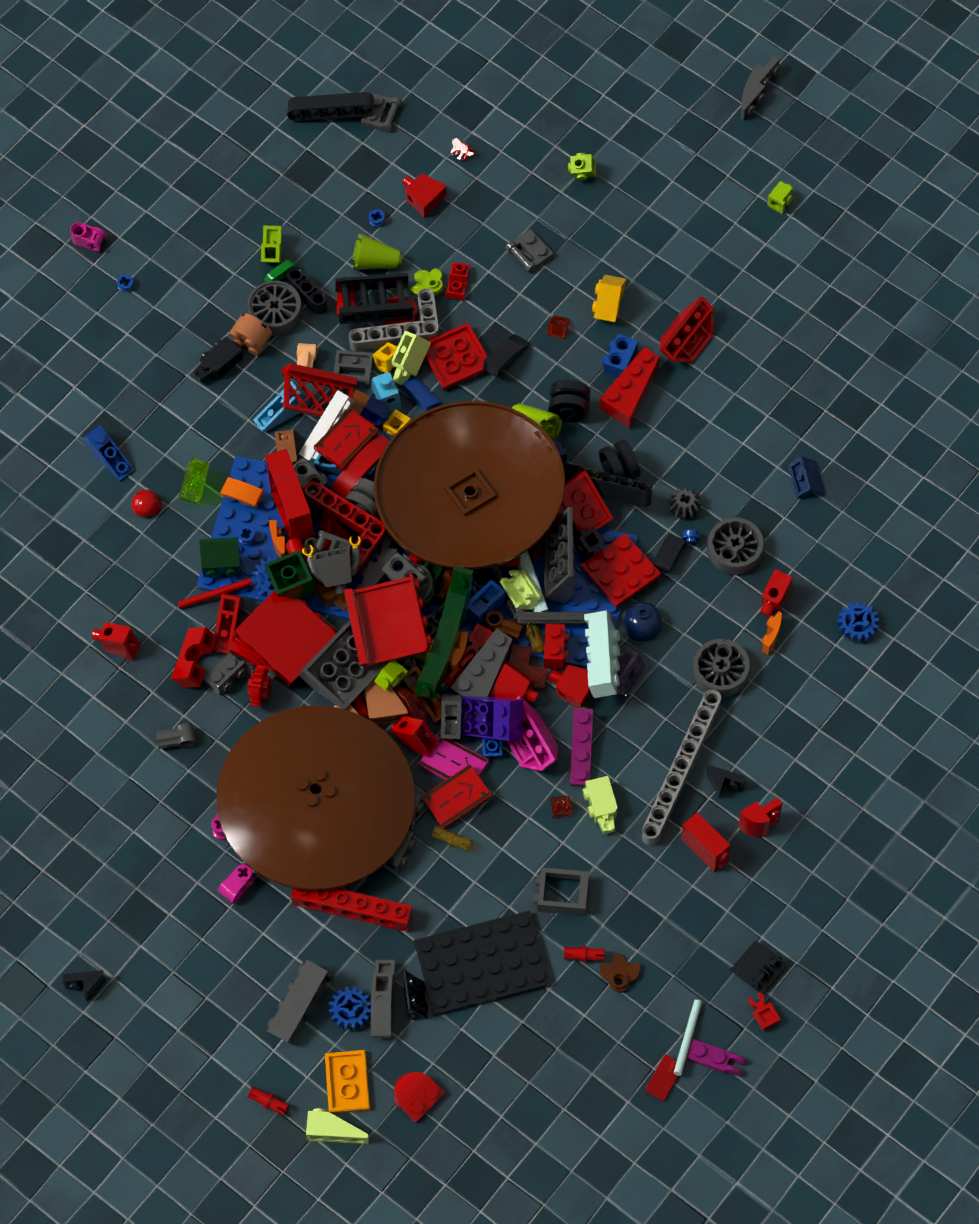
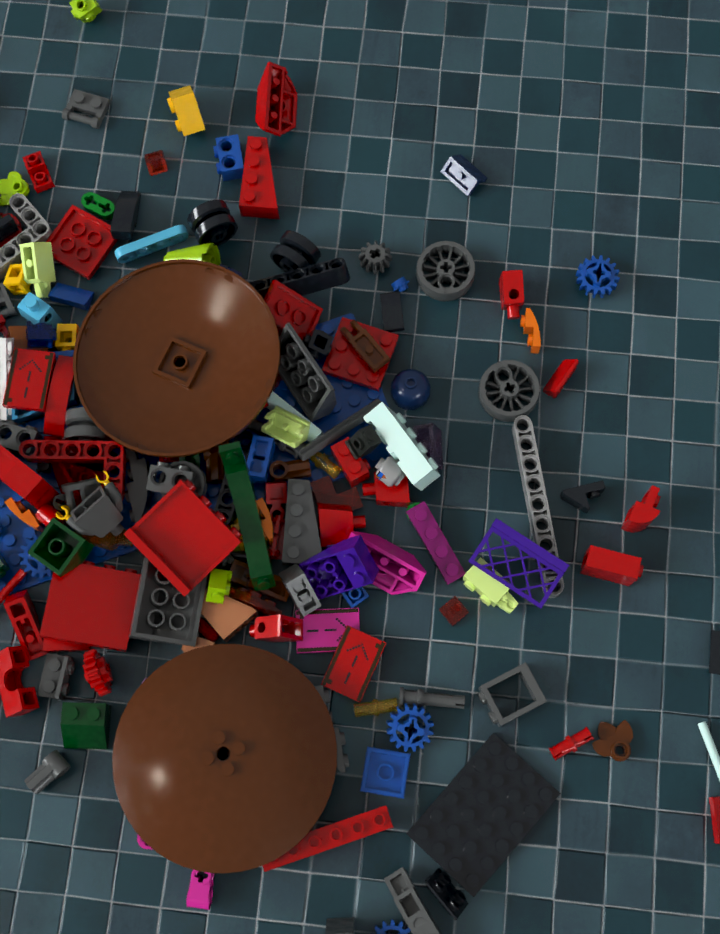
camera: 30 degrees left, 10 degrees up
none -> dark green slope [60,702,112,750]
none -> green beam [81,192,115,220]
none -> medium azure beam [114,225,189,263]
none -> reddish brown hinge [340,320,390,373]
none -> pearl dark grey brick [345,424,382,460]
none -> blue plate [360,747,411,799]
none -> light grey head [375,456,405,487]
none -> blue gear [386,703,434,752]
none -> dark grey pin [399,687,465,709]
none -> dark purple fence [468,518,569,609]
none -> red slope [543,359,579,399]

